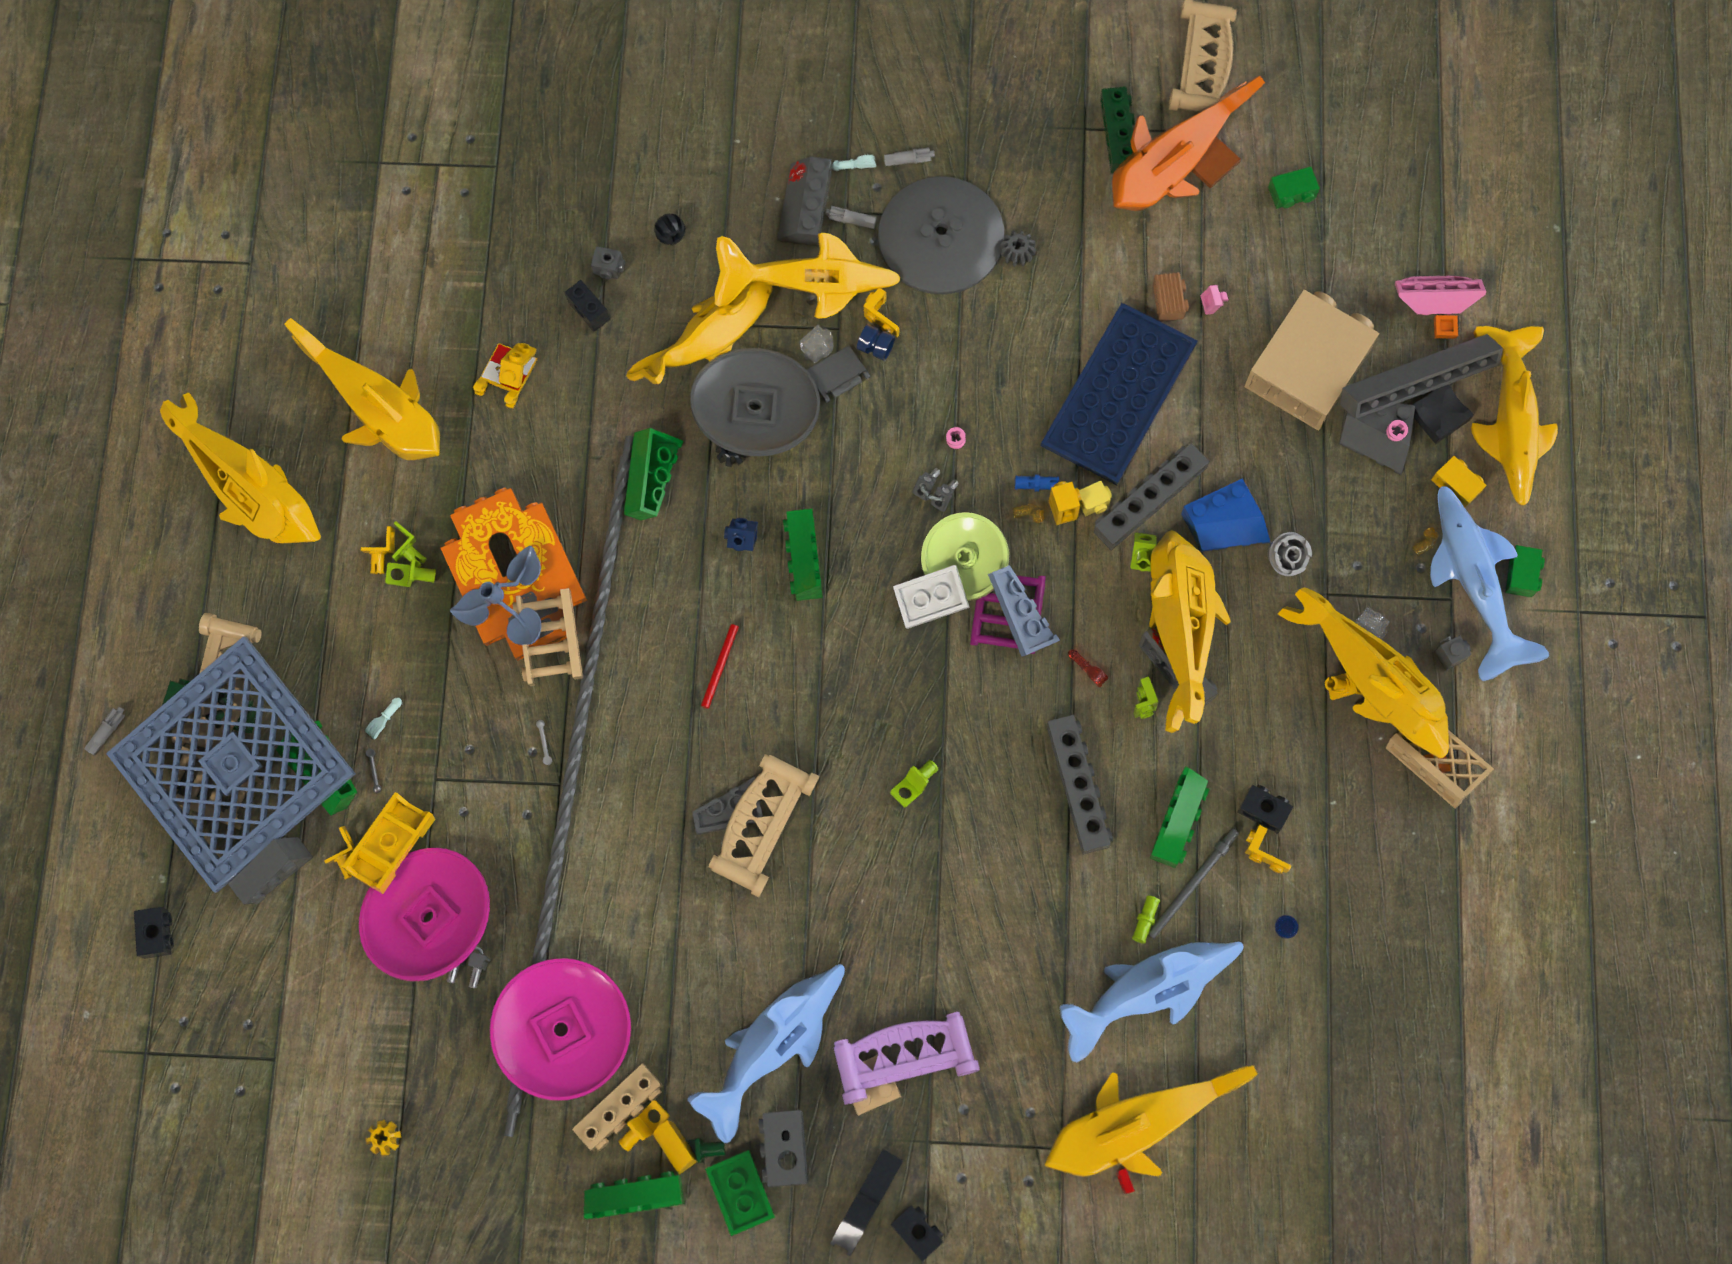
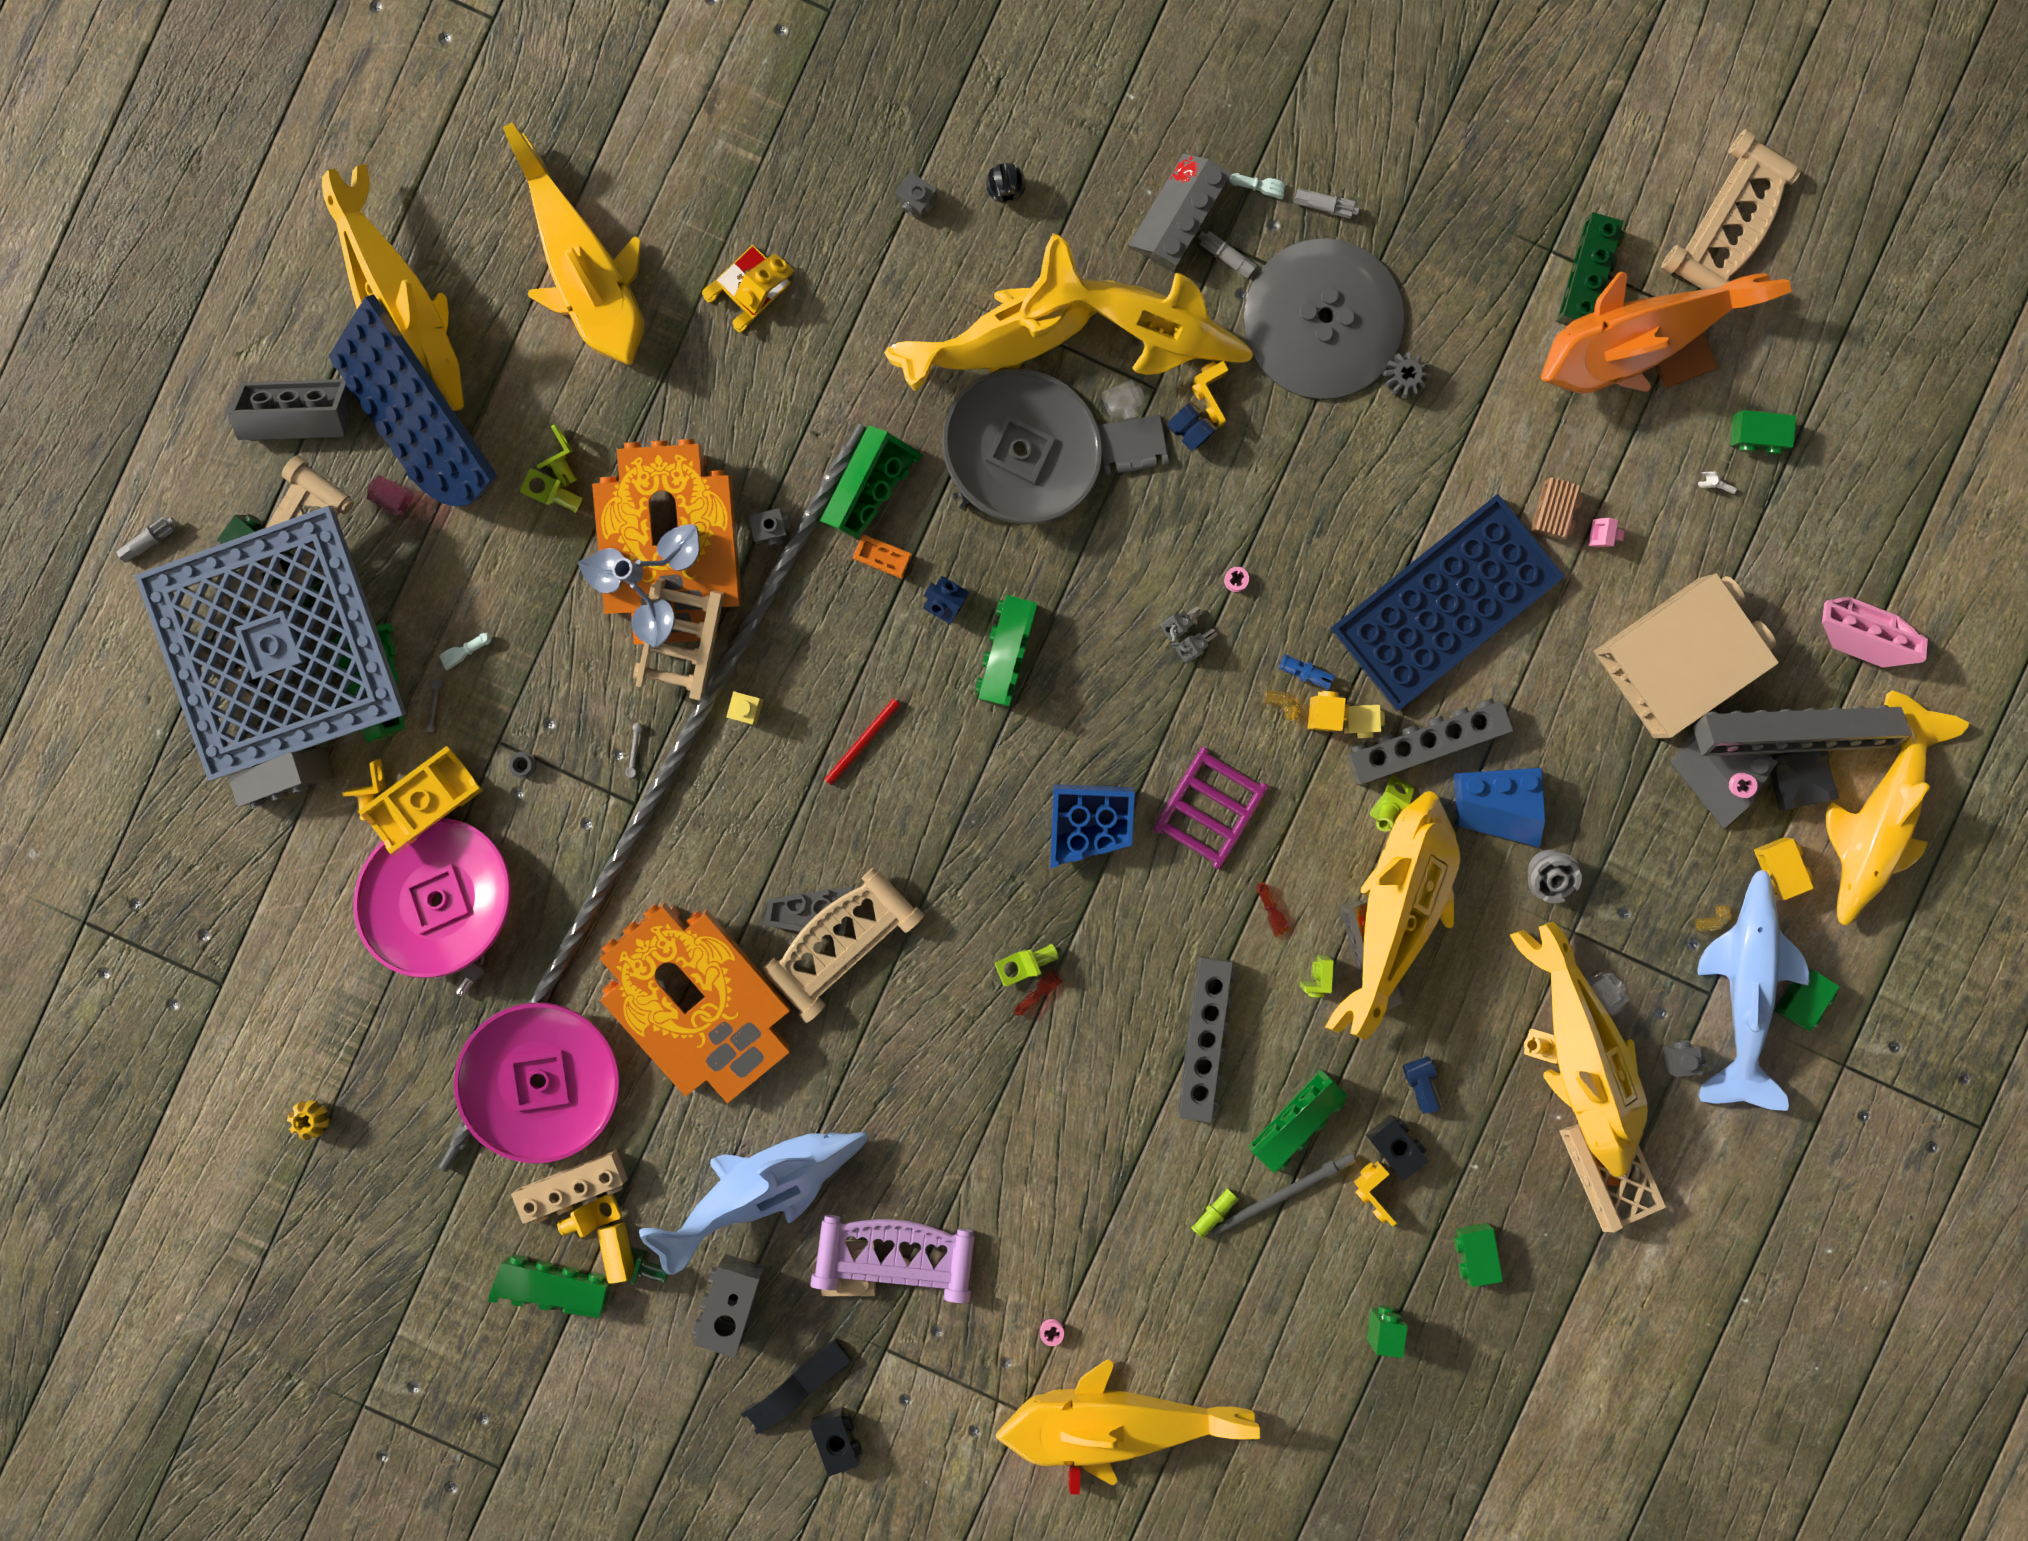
camera: 15 degrees right, 15 degrees up
black brick [134,907,174,959] -> none
yellow bracket [361,526,395,574] -> none
black brick [564,280,611,332] -> none
green plate [705,1150,776,1236] -> none
white plate [893,565,970,629] -> none
yellowish green dish [921,513,1009,601] -> none
sand blue wing [988,565,1060,656] -> none
light blue animal [1060,942,1243,1062] -> none
clear blue plate [1275,915,1298,939] -> none
orange plate [1434,315,1458,339] -> none
none -> dark grey slope [228,379,350,441]
none -> dark blue plate [328,294,498,506]
none -> clear pink brick [366,475,414,517]
none -> dark grey plate [509,751,537,778]
none -> orange panel [599,902,790,1104]
none -> light yellow brick [726,691,763,725]
none -> dark grey brick [748,508,791,546]
none -> orange plate [852,534,912,579]
none -> clear red piece [1014,970,1062,1016]
none -> bright pink bush [1040,1319,1064,1346]
none -> blue wedge [1050,784,1135,868]
none -> green brick [1367,1305,1408,1358]
none -> dark blue piece [1402,1056,1445,1114]
none -> green brick [1454,1223,1503,1287]
none -> white hand [1698,471,1737,494]

